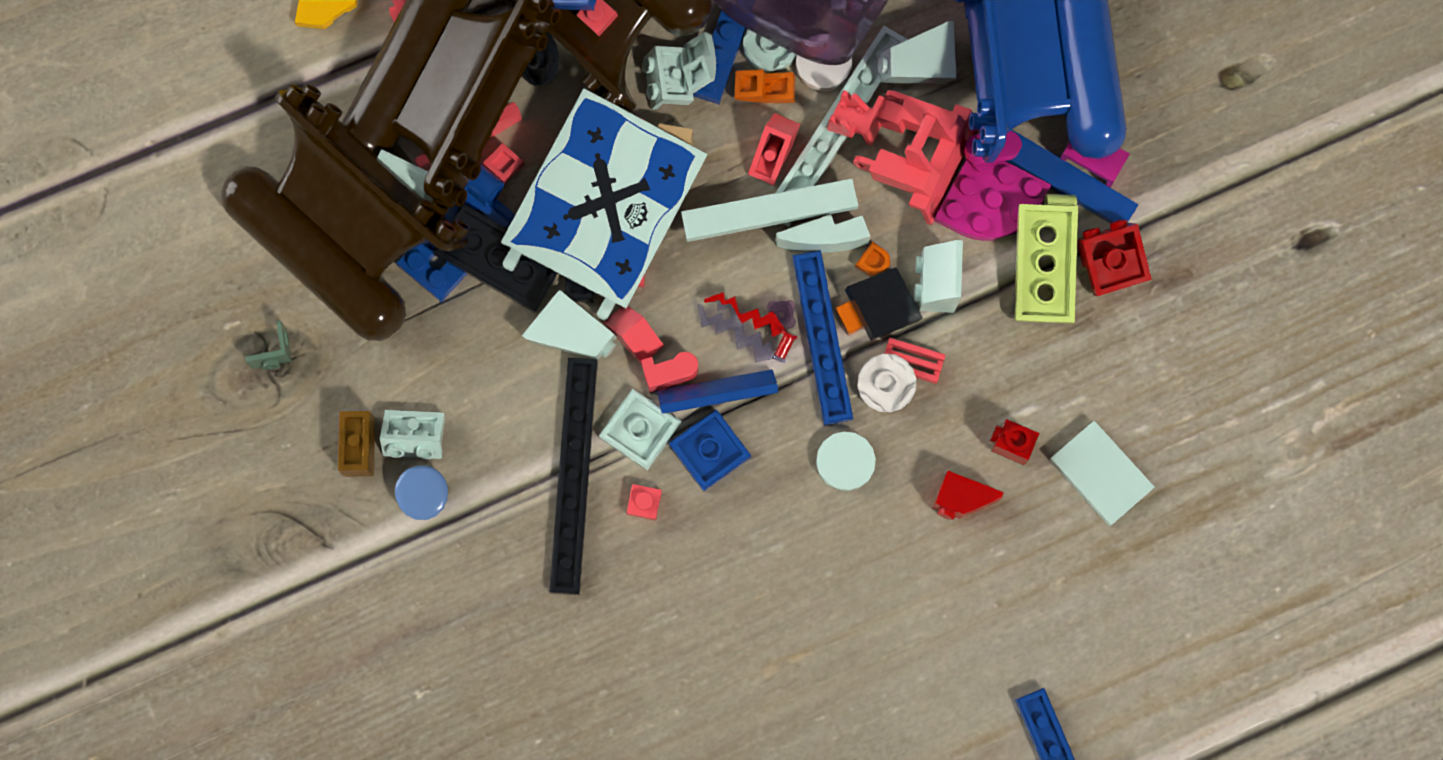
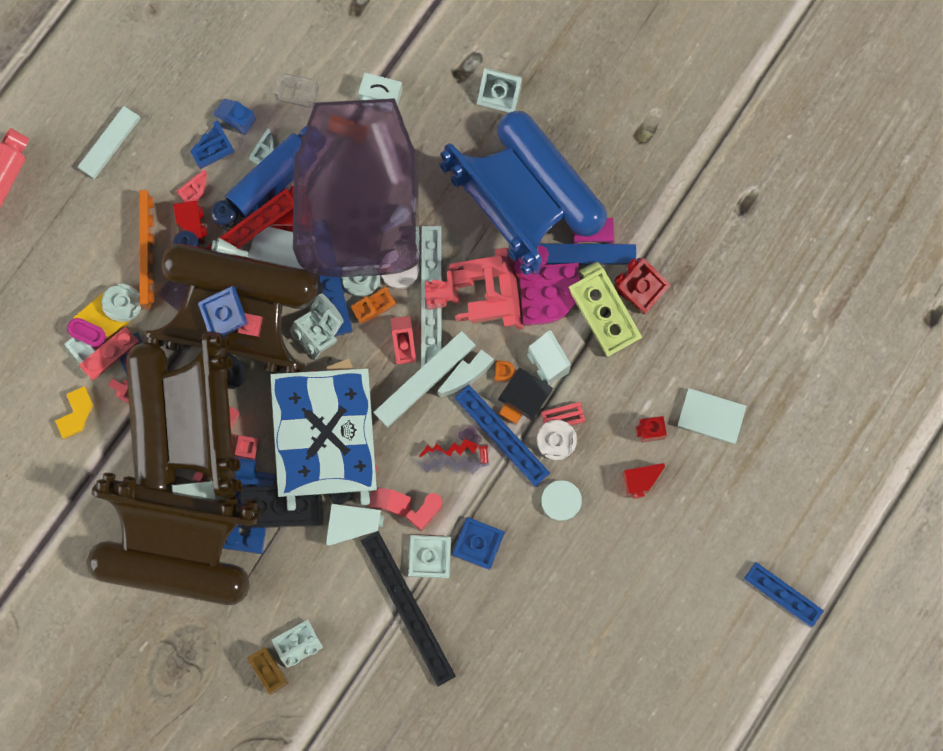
camera: 30 degrees left, 0 degrees up
sand green bracket [246,321,292,370] -> none
medium blue piece [395,466,448,520] -> none
coral plate [626,484,662,521] -> none
blue tile [657,369,778,414] -> none
light aqua slope [877,21,956,84] -> none

